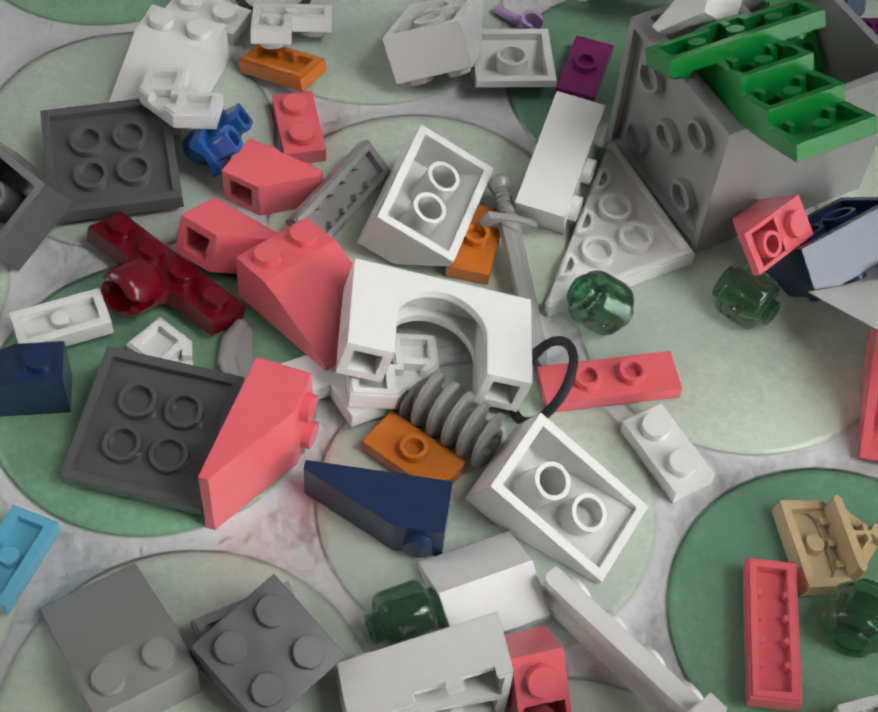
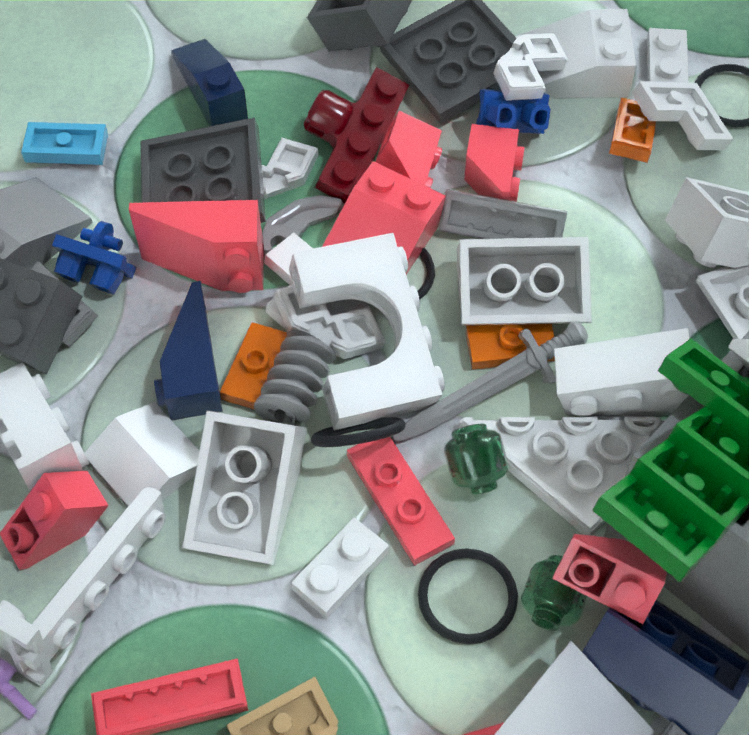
camera: 75 degrees right, 5 degrees up
white plate [9,288,114,346] -> none
coral plate [272,91,326,163] -> none
clear green head [364,580,445,647] -> none
none -> blue hips [52,221,137,295]
none -> black tyre [418,548,518,644]

